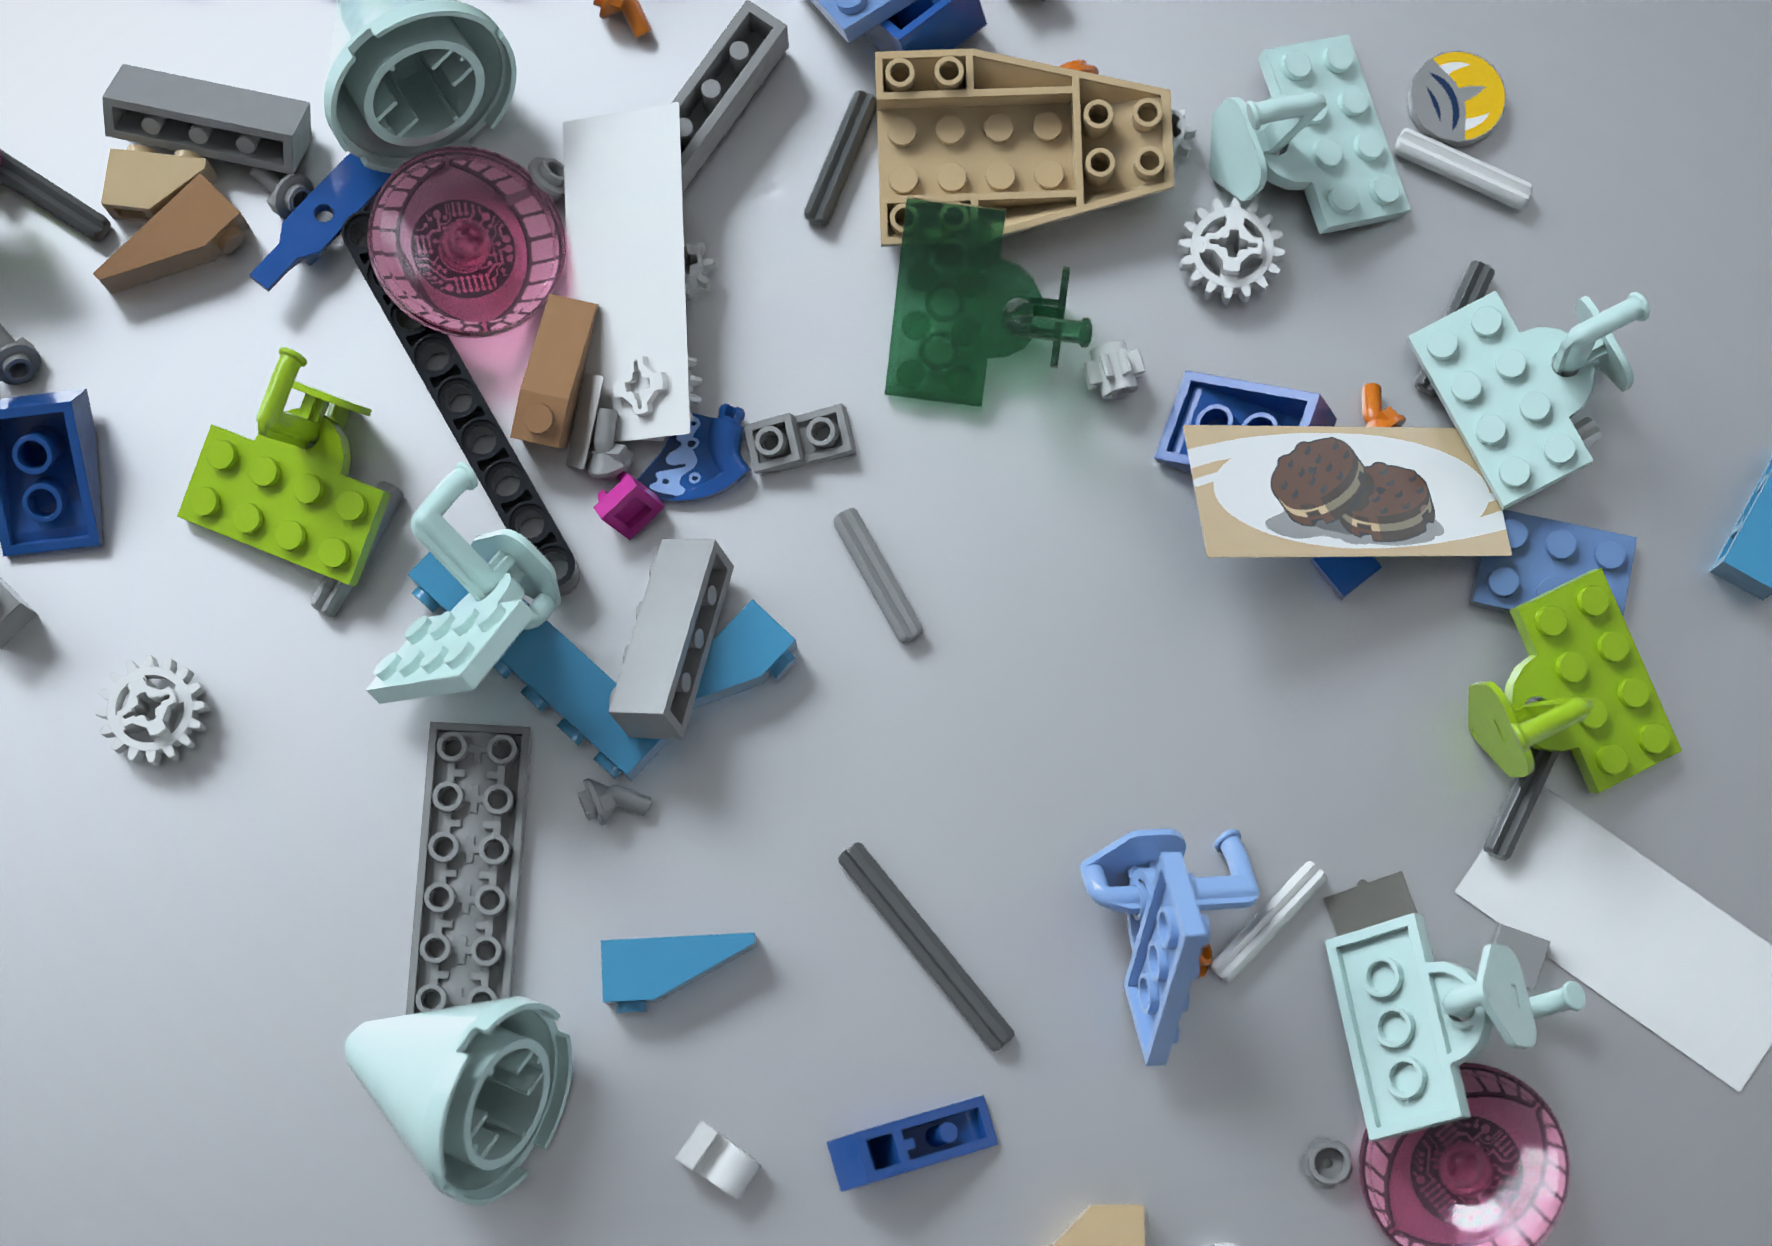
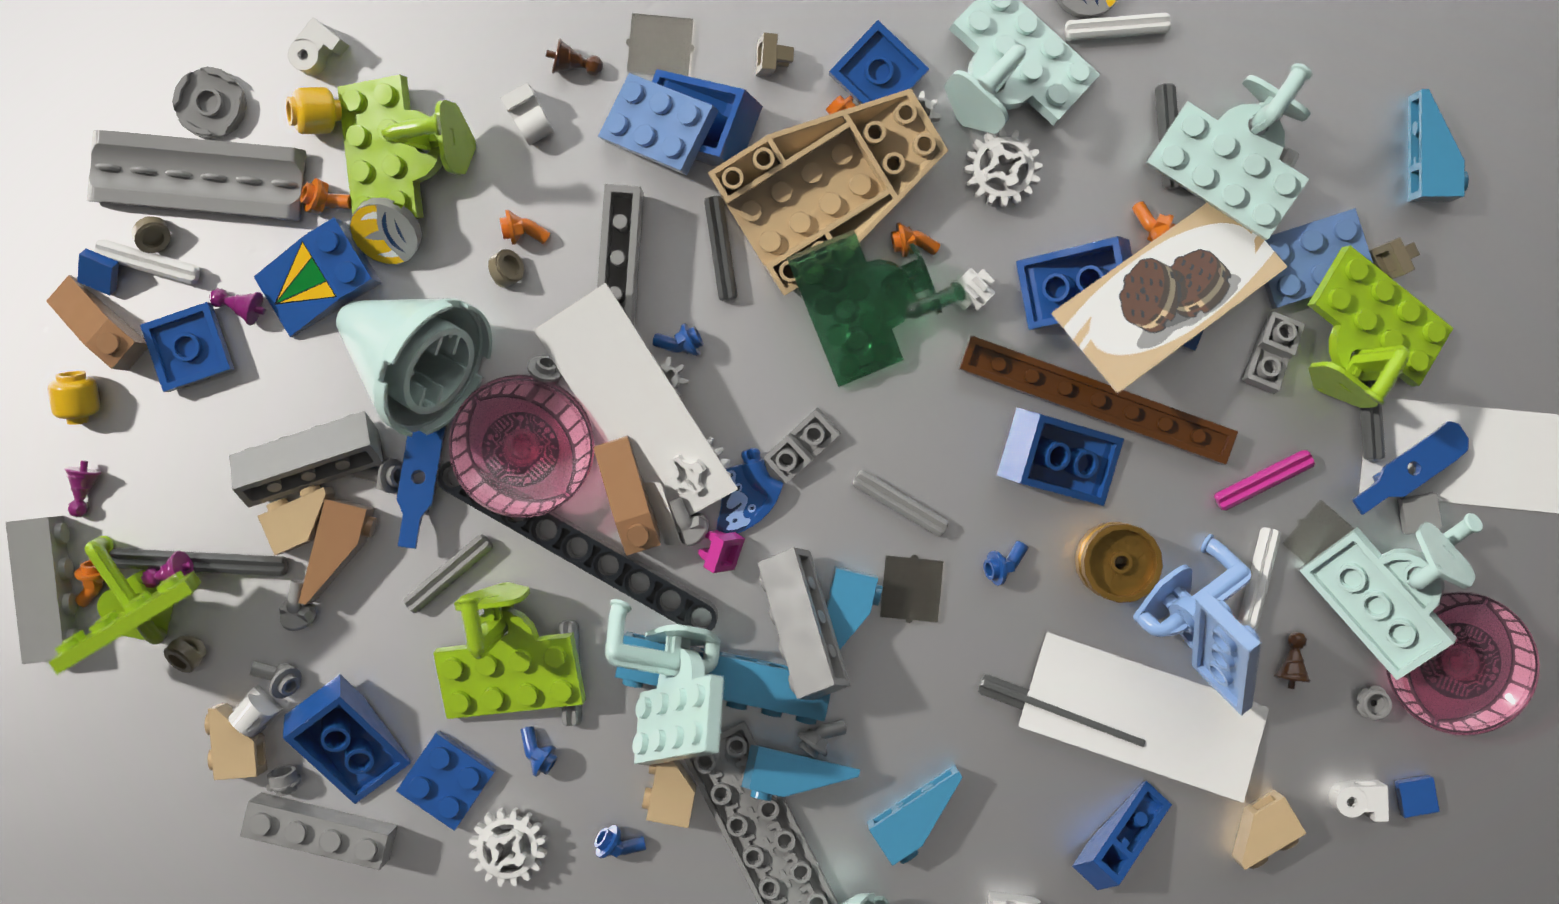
camera: 35 degrees left, 10 degrees up
none -> light grey plate [279,580,316,631]
none -> blue plate [396,730,496,831]
none -> light grey axle [403,534,493,613]
none -> dark tan tile [488,249,524,288]
none -> blue plate [520,727,558,777]
none -> blue plate [594,825,646,858]
none -> tan slope [642,760,697,828]
none -> blue plate [652,323,704,356]
none -> dark azure slope [741,744,860,801]
none -> blue plate [829,20,929,105]
none -> clear smoke piece [880,554,944,623]
none -> orange plate [891,222,940,258]
none -> reddish brown plate [958,335,1238,465]
none -> blue plate [984,541,1029,586]
none -> blue slope [997,408,1124,506]
none -> white sticker [1018,632,1269,803]
none -> pearl gold wheel [1075,522,1163,603]
none -> dark pink axle [1214,450,1315,511]
none -> light grey slope [1242,311,1305,394]
none -> reddish brown piece [1274,632,1311,689]
none -> blue piece [1352,421,1469,515]
none -> dark tan tile [1369,237,1420,279]

